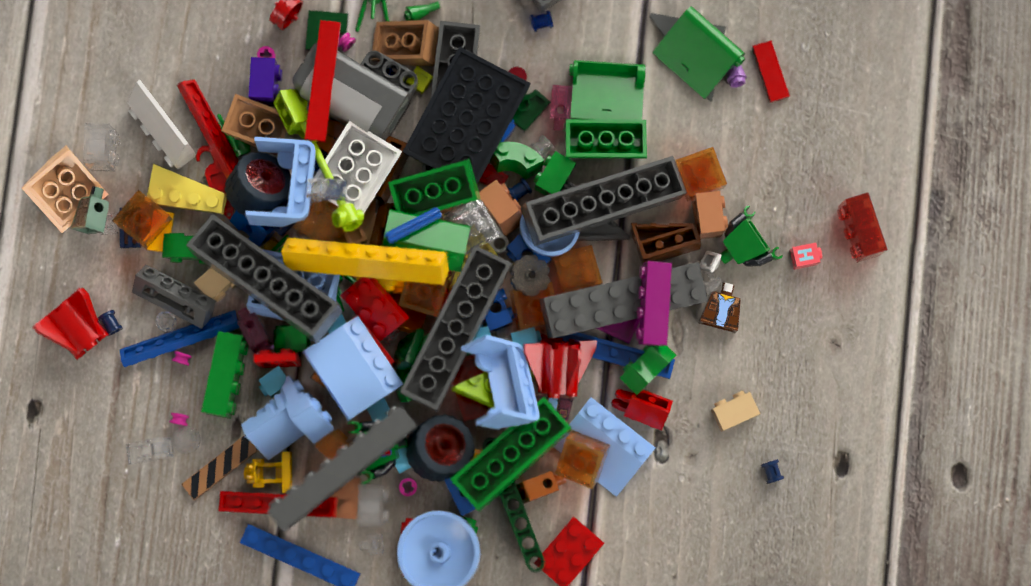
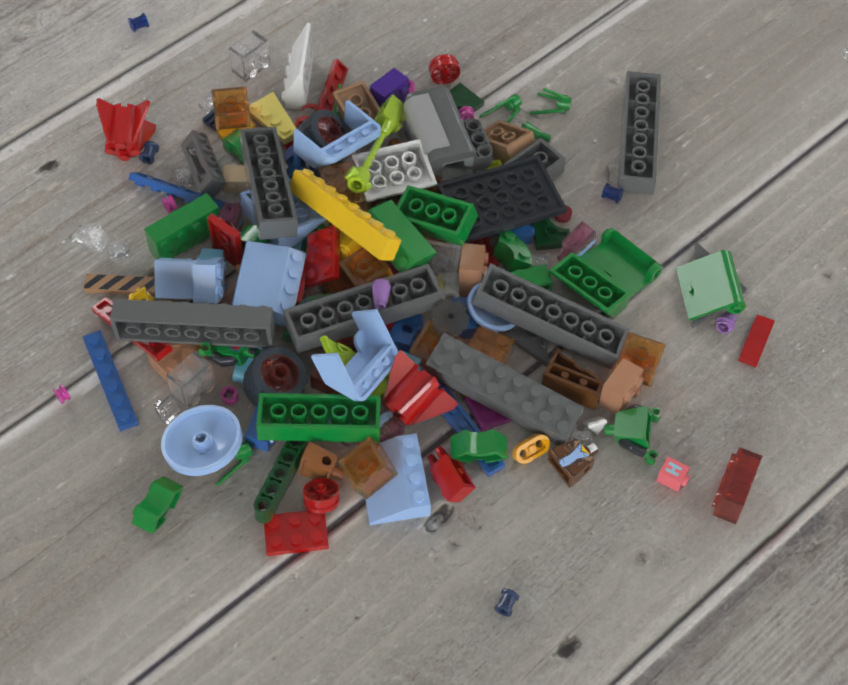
camera: 45 degrees right, 25 degrees down
light nougat slope [22,145,109,233] -> none
sand green torso [71,186,109,235] -> none
dark pink bush [169,412,189,426] -> none
red tile [305,20,341,143] -> none
clear leg [306,178,347,202] -> none
blue axle [385,208,442,243] -> none
magenta brick [636,261,672,346] -> none
tan brick [711,390,760,432] -> none
none -> red wheel [303,478,340,514]
none -> medium lavender cone [372,279,391,310]
none -> light orange plate [512,433,550,464]

